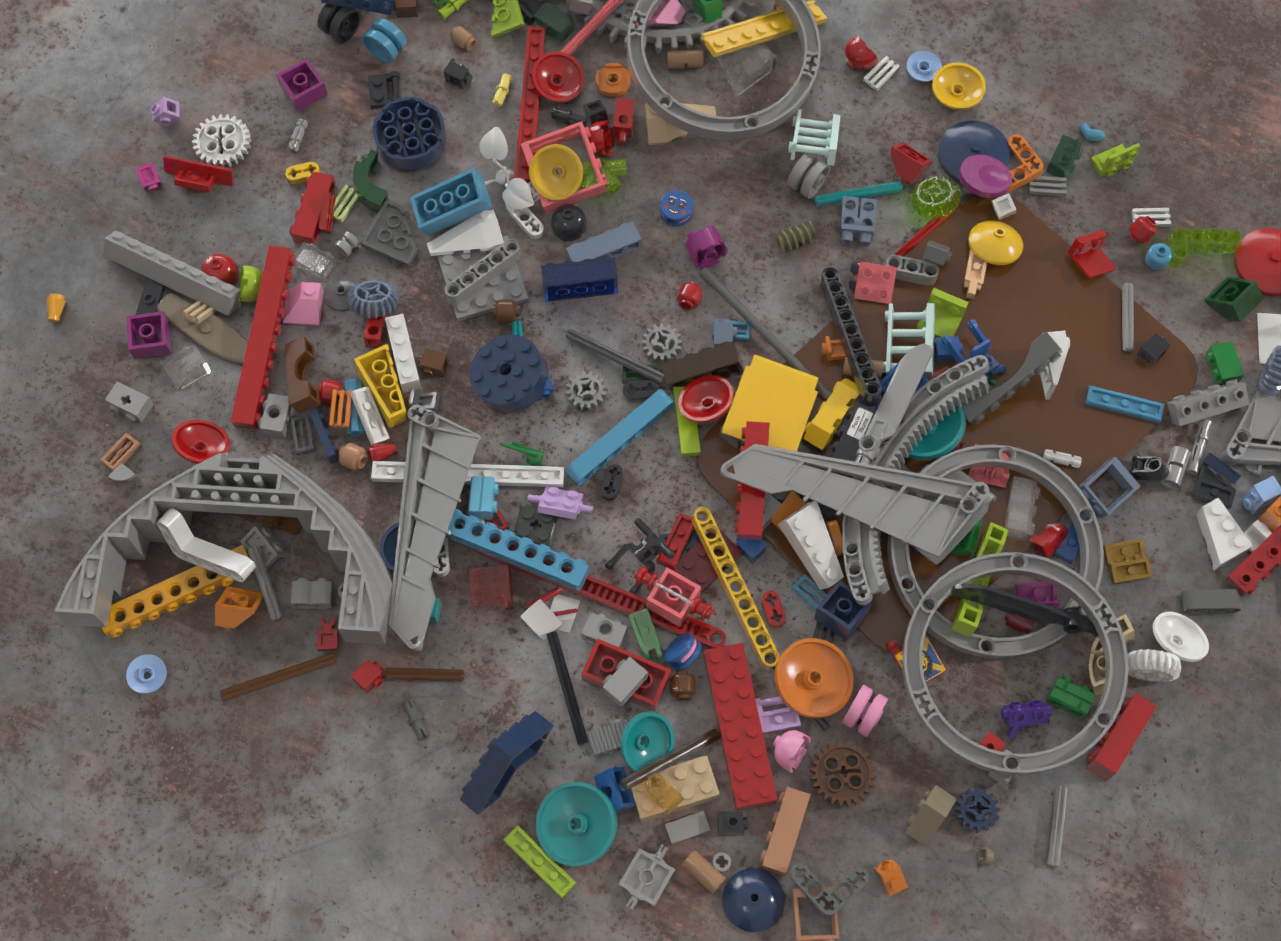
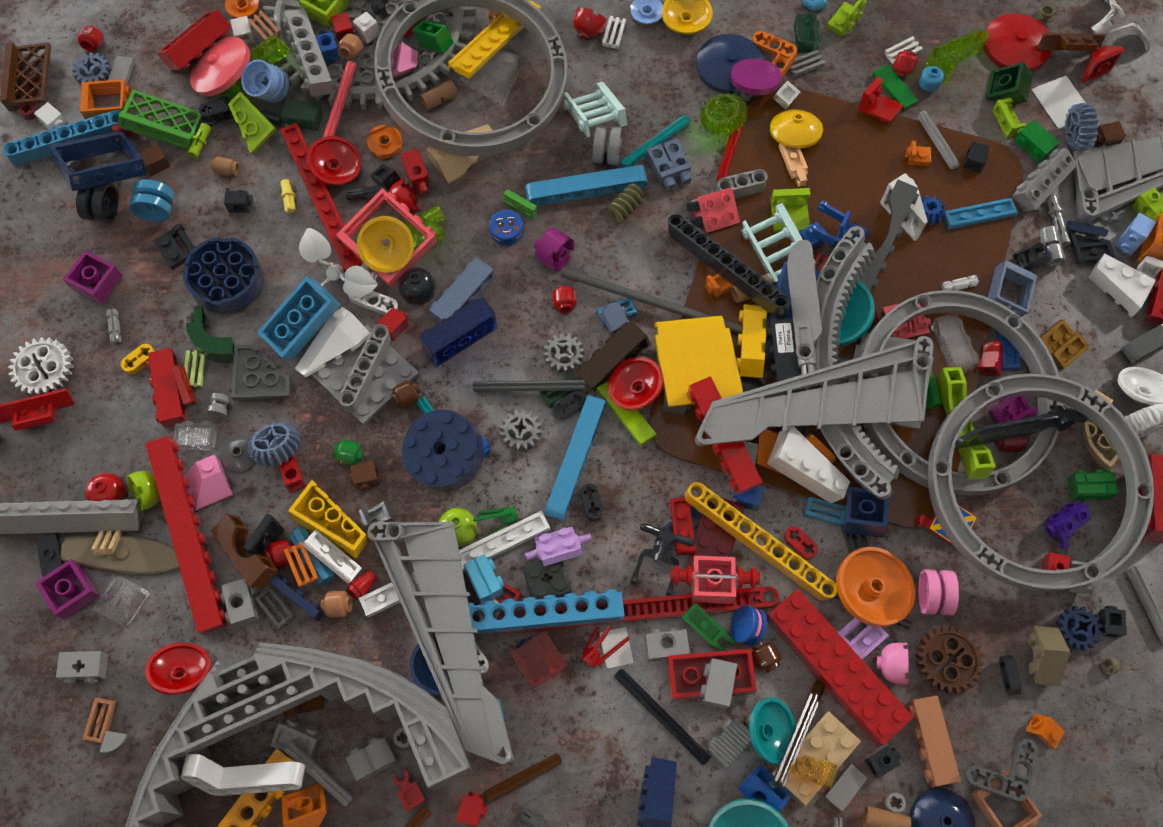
camera: 30 degrees left, 0 degrees up
white brick [385,314,422,393] -> none
white sticker [521,600,562,640] -> none
red slope [890,142,932,184] -> none
dark grey brick [922,240,953,267] -> none
none -> black plate [244,513,284,556]
none -> green head [333,439,364,466]
none -> red brick [377,307,409,341]
none -> lime cylinder [439,508,477,547]
none -> bright green tile [503,189,537,220]
none -> dark azure beam [524,165,648,206]
none -> green tile [872,64,918,111]
none -> orange bracket [905,141,931,166]
none -> blue gear [921,195,945,226]
none -> lime hinge [992,98,1026,138]
none -> black beam [999,655,1021,696]
none -> black brick [1098,606,1127,638]

